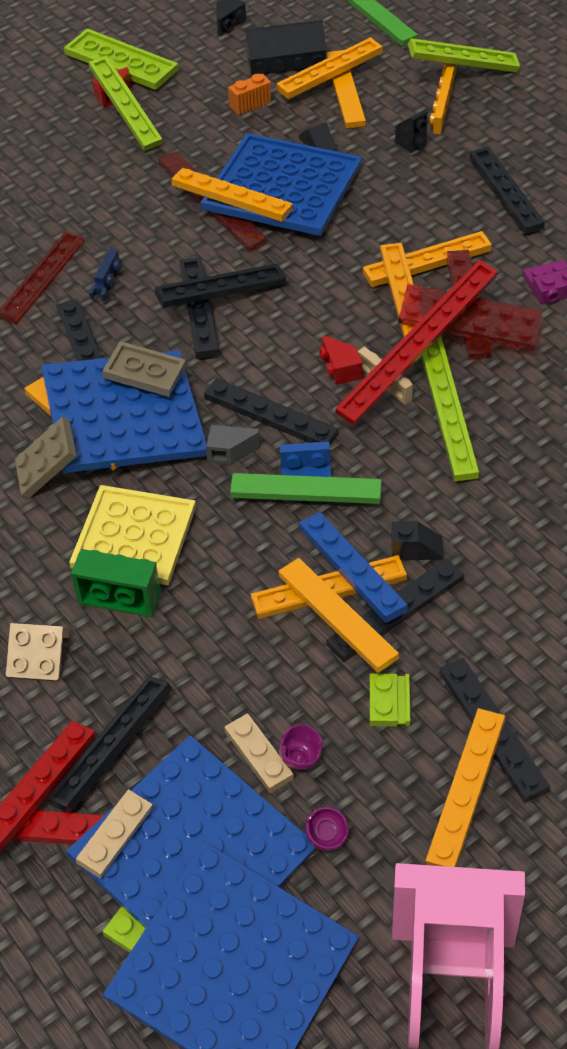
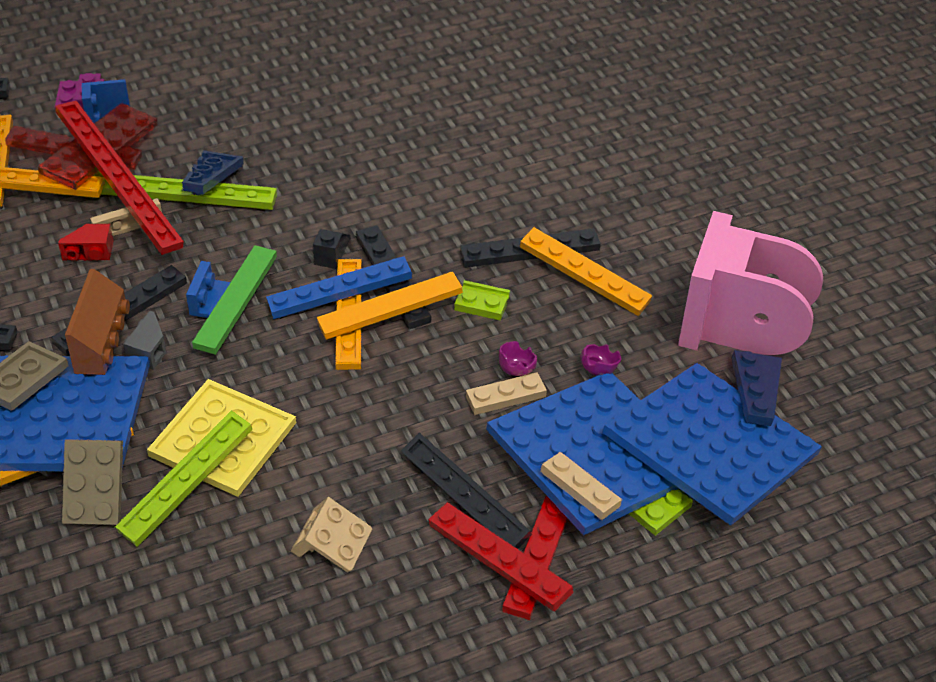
camera: 80 degrees left, 5 degrees down
green brick [71,549,161,618] -> none
none -> dark orange slope [65,269,130,375]
none -> blue bracket [82,79,131,127]
none -> lime plate [115,410,253,547]
none -> dark blue wing [182,150,244,195]
none -> dark blue wing [731,350,782,426]

